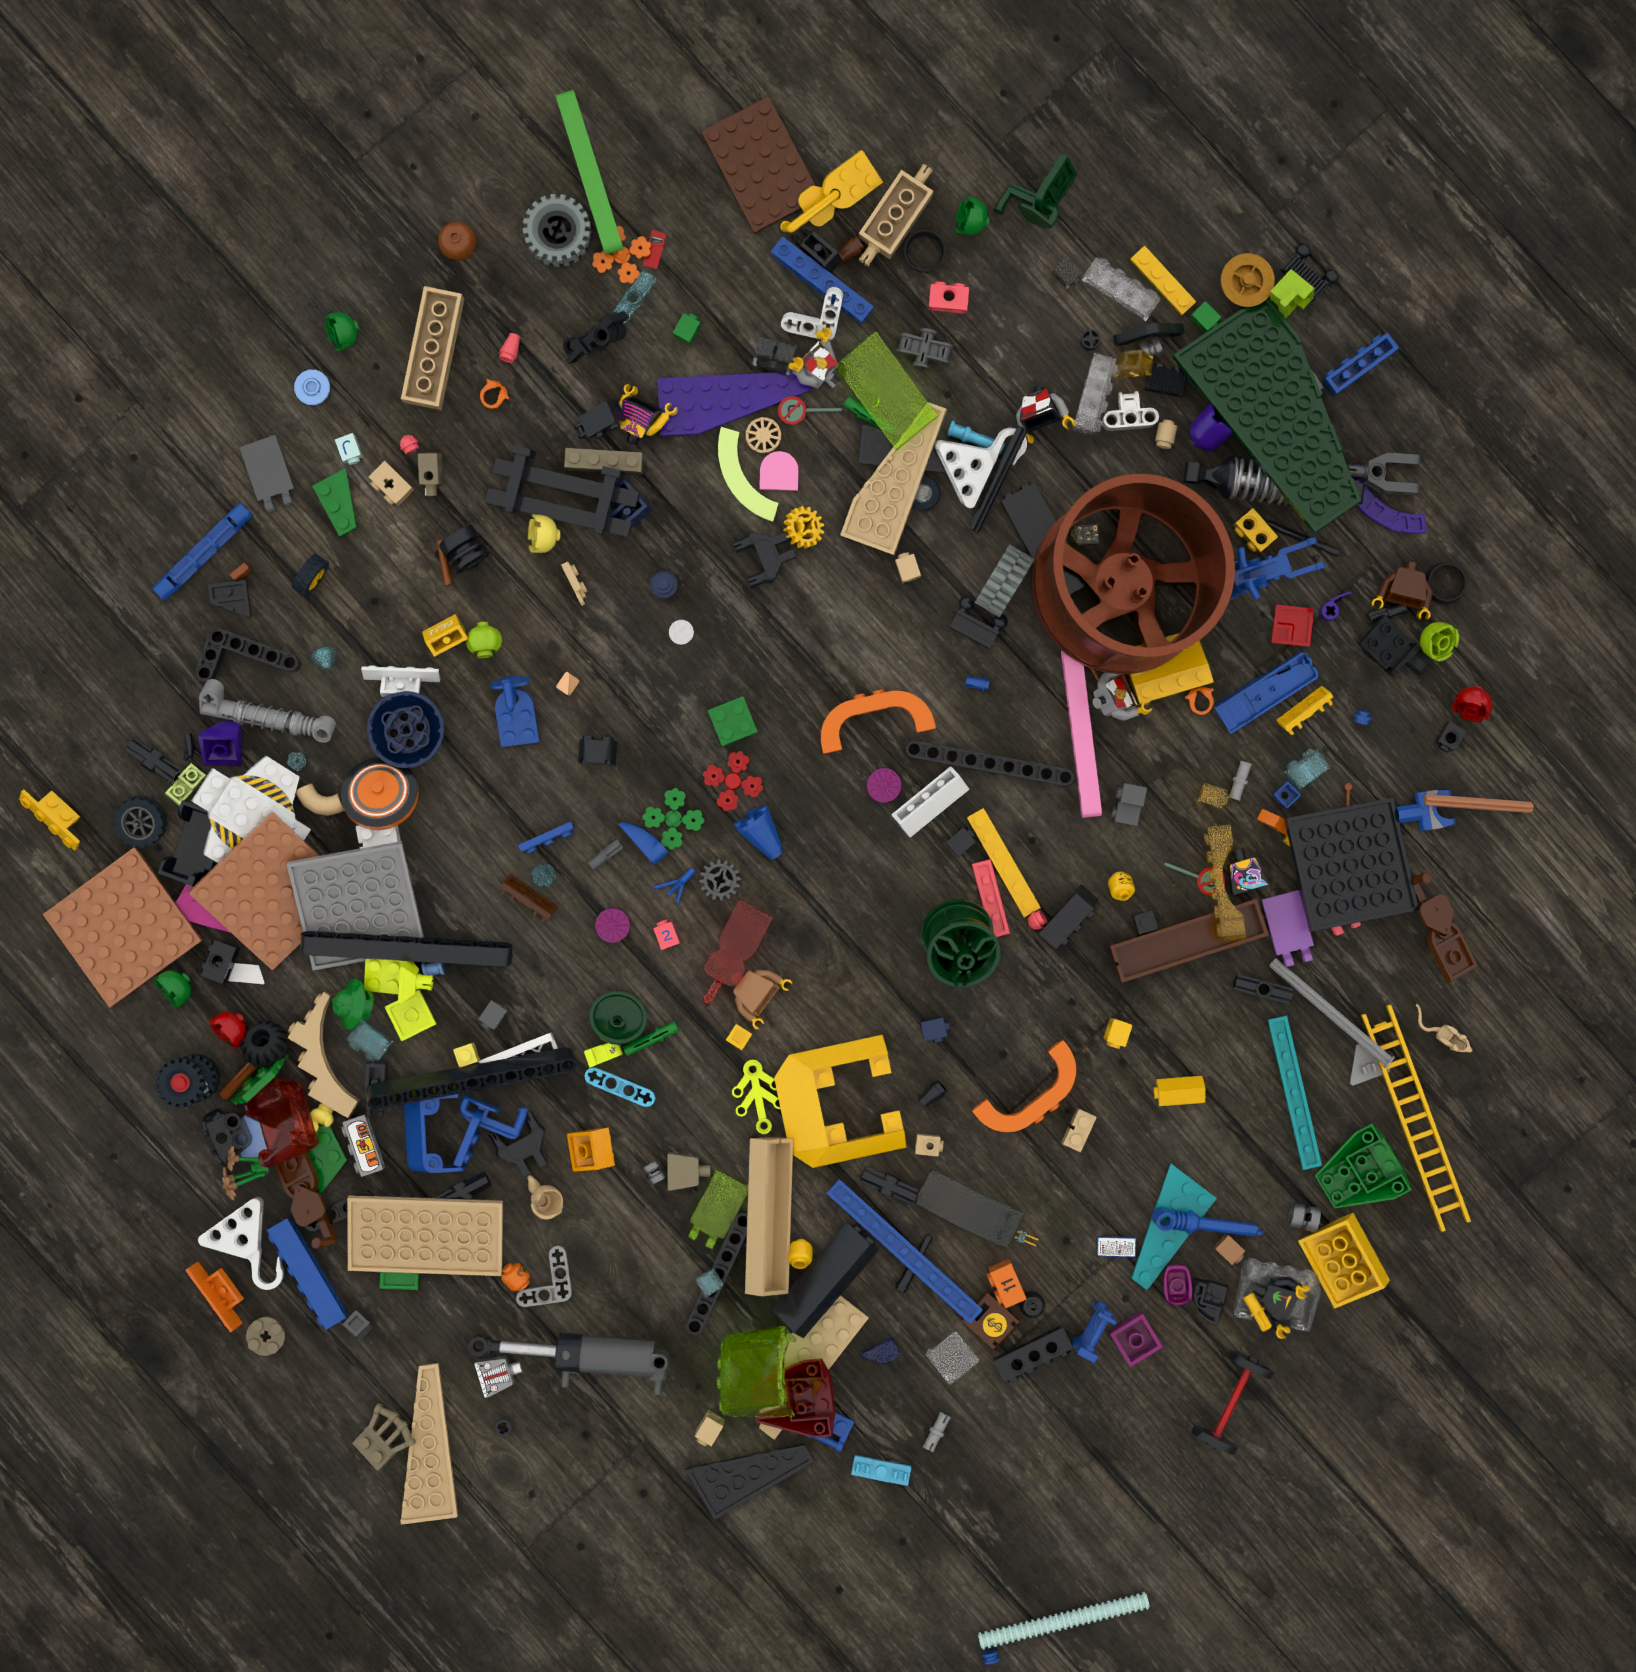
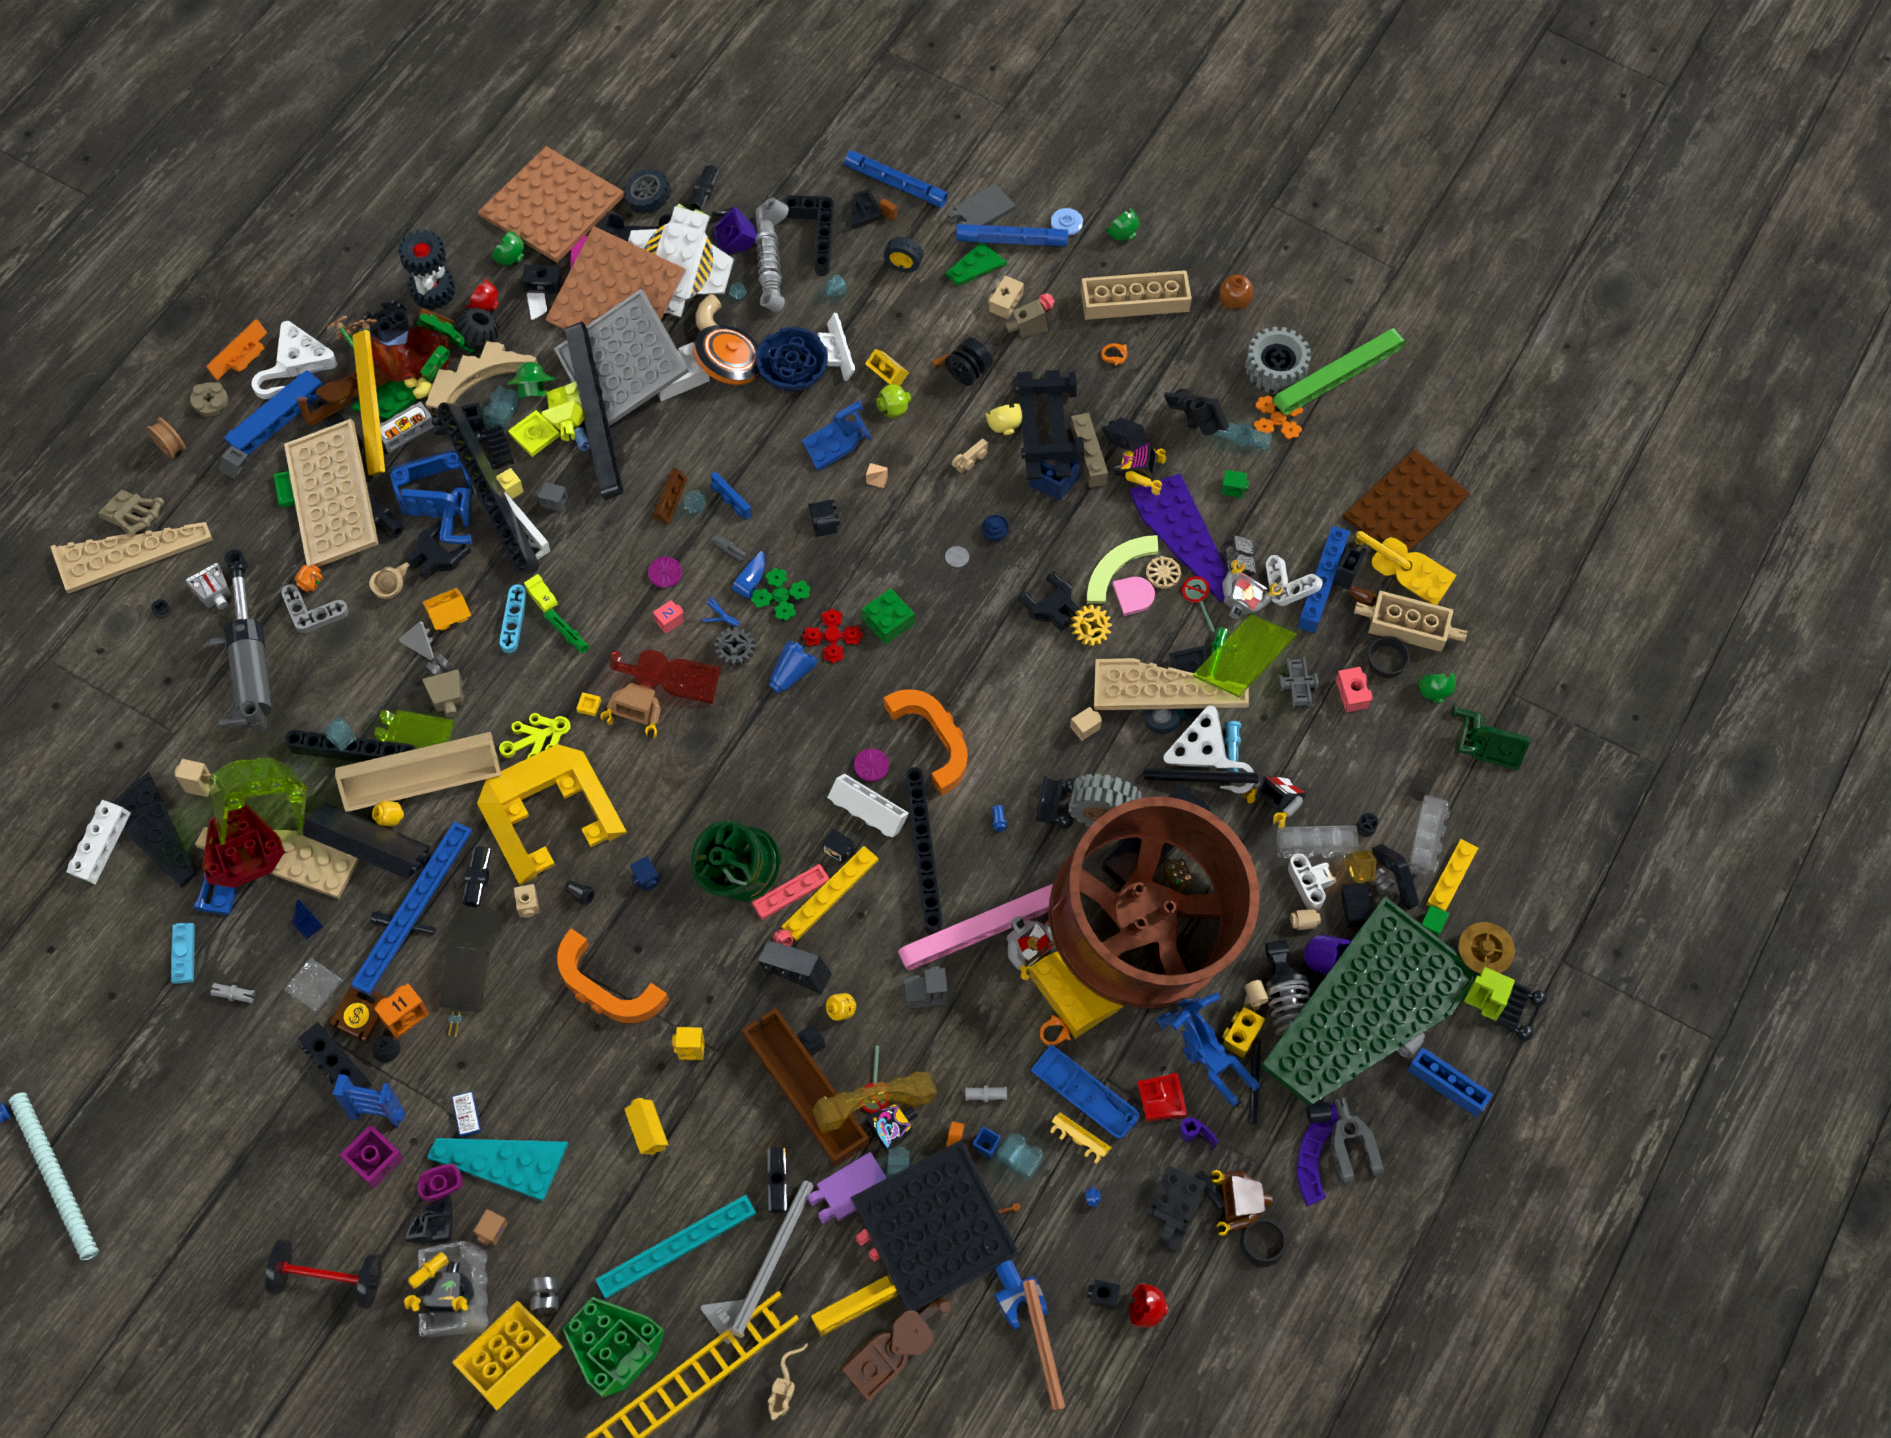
camera: 70 degrees right, 25 degrees down
yellow bracket [19,790,80,851] -> none
light aqua brick [335,433,363,465] -> none
coral cone [499,333,520,363] -> none
dark green dish [589,991,647,1045] -> none
red sticker [643,230,666,269] -> none
tan piece [1061,1108,1097,1152] -> none
blue piece [1152,1207,1264,1236] -> none
clear yellow brick [1197,783,1229,809] -> none
lime cylinder [1420,621,1459,661] -> none
none -> white brick [66,800,131,884]
none -> medium nougat wheel [146,417,186,459]
none -> yellow tile [352,330,385,476]
none -> light grey piece [399,621,434,660]
none -> green piece [420,346,450,382]
none -> black gear [473,424,515,470]
none -> yellow fence [811,1276,897,1336]
none -> clear light blue brick [887,1147,910,1178]
none -> blue piece [956,224,1068,247]
none -> tan piece [1243,980,1269,1012]

